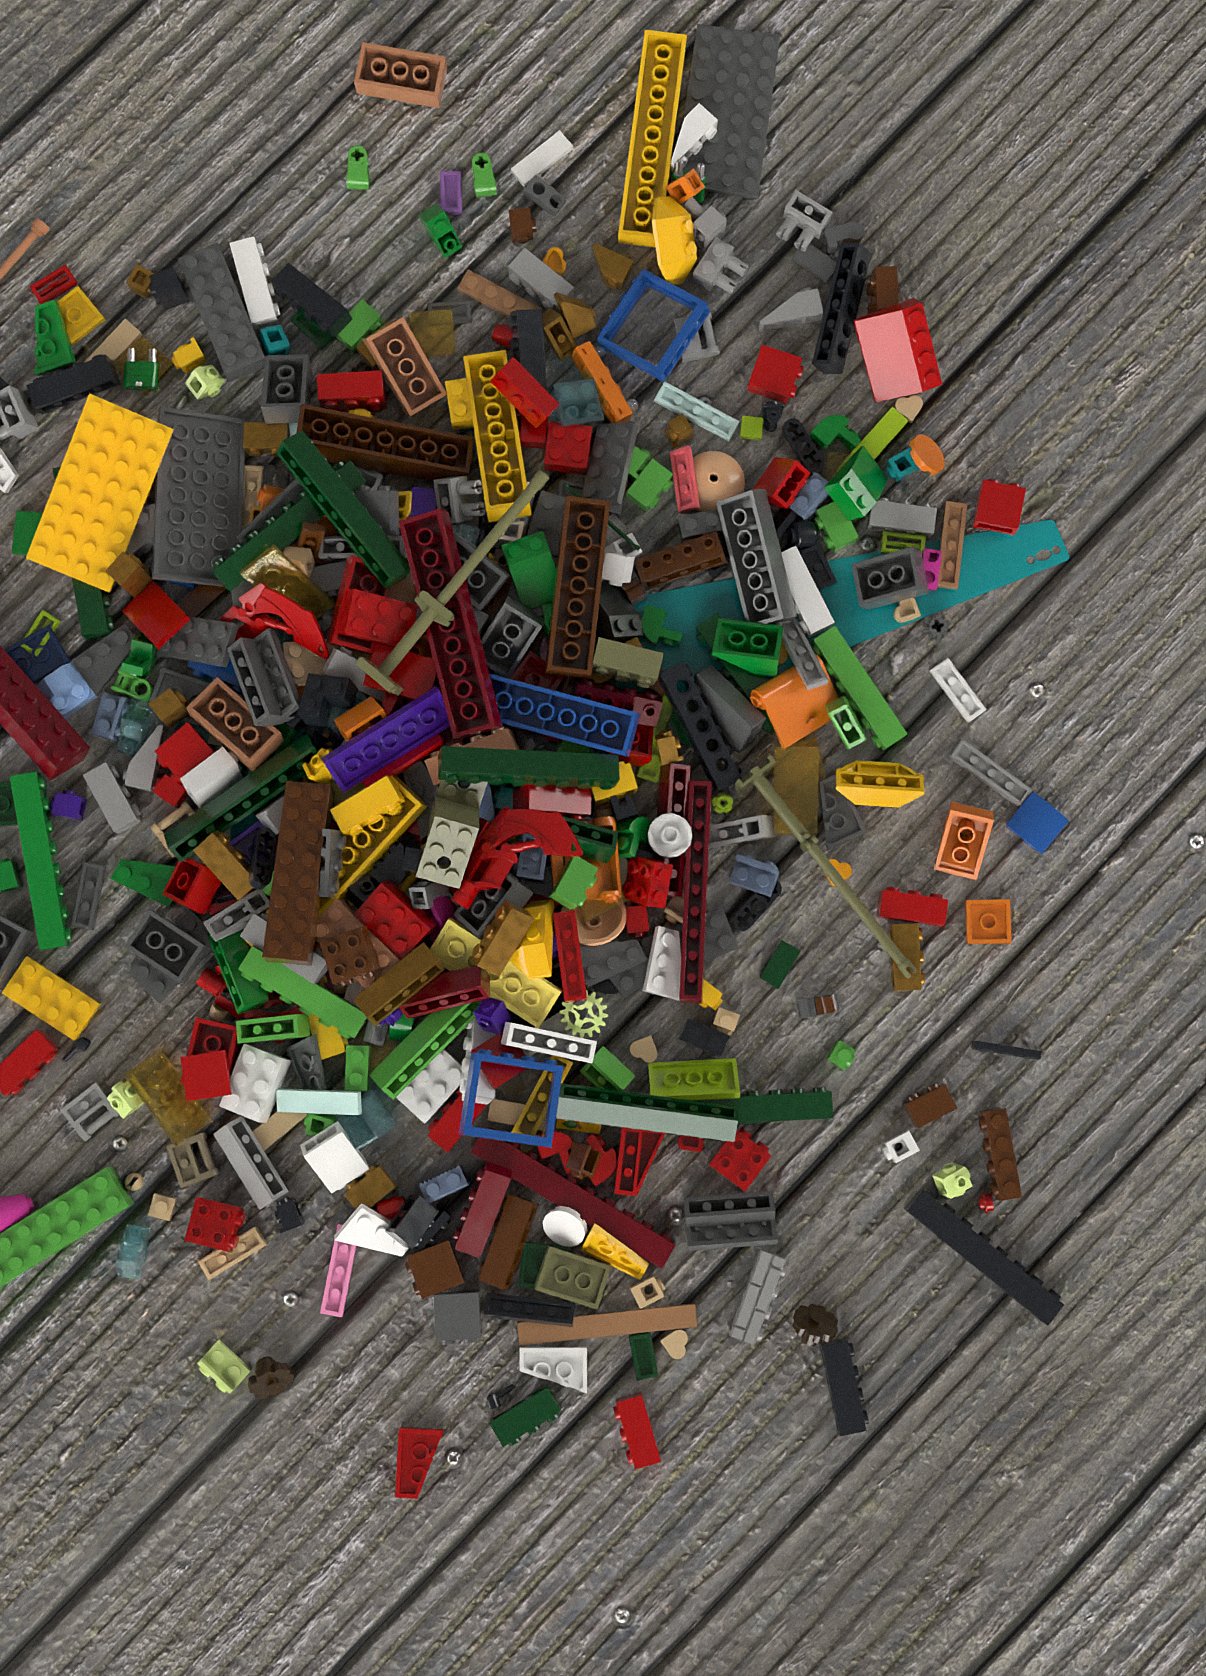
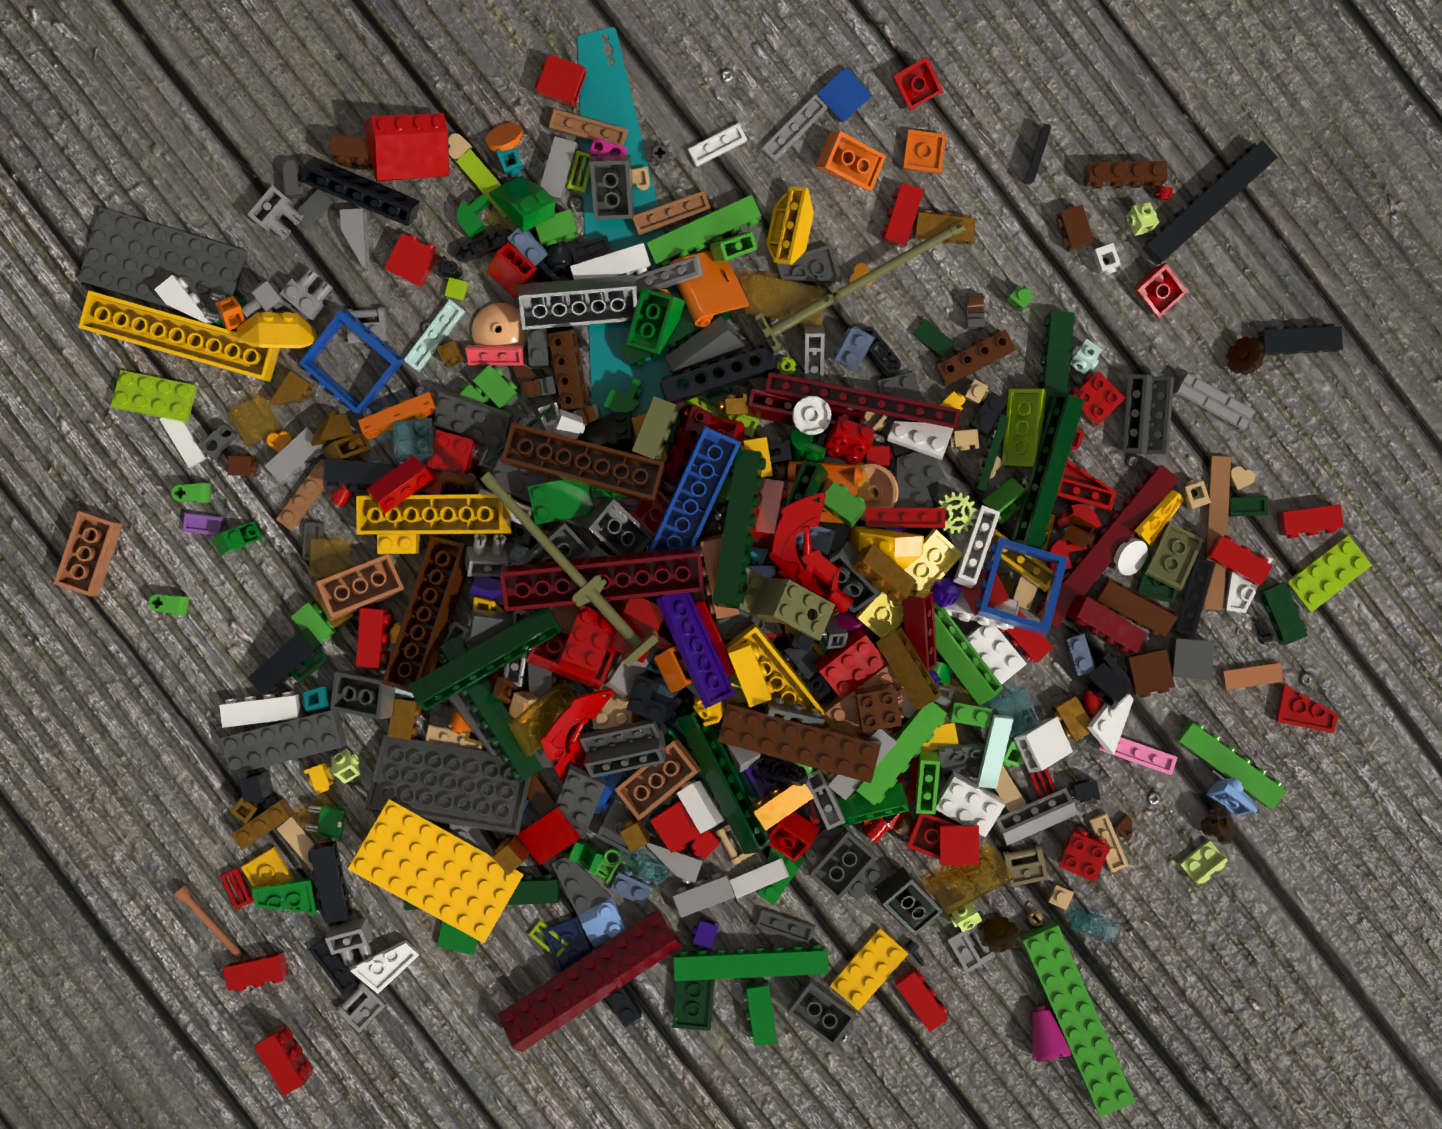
camera: 80 degrees left, 5 degrees up
none -> lime plate [111,370,197,423]
none -> clear yellow tile [229,394,282,446]
none -> pearl gold brick [231,798,295,850]
none -> reddish brown plate [440,471,476,495]
none -> reddish brown tile [513,366,537,385]
none -> leg [520,376,558,399]
none -> medium nougat plate [633,191,711,236]
none -> white tile [730,858,789,898]
none -> pearl dark grey slope [875,867,944,936]
none -> red slope [892,56,944,111]
none -> reddish brown brick [935,329,1016,387]
none -> tan brick [949,429,979,451]
none -> dark green plate [975,415,1009,492]
none -> dark brown plant [978,916,1019,953]
none -> red tile [1027,768,1057,799]
none -> light aqua brick [1070,339,1102,374]
none -> reddish brown tile [1113,814,1132,841]
none -> red slope [1135,263,1188,319]
none -> bright green brick [1175,721,1287,810]
none -> red brick [1205,535,1273,586]
none -> light blue slope [1206,778,1258,817]
none -> nougat tile [1222,662,1283,690]
none -> lime plate [1286,535,1372,613]

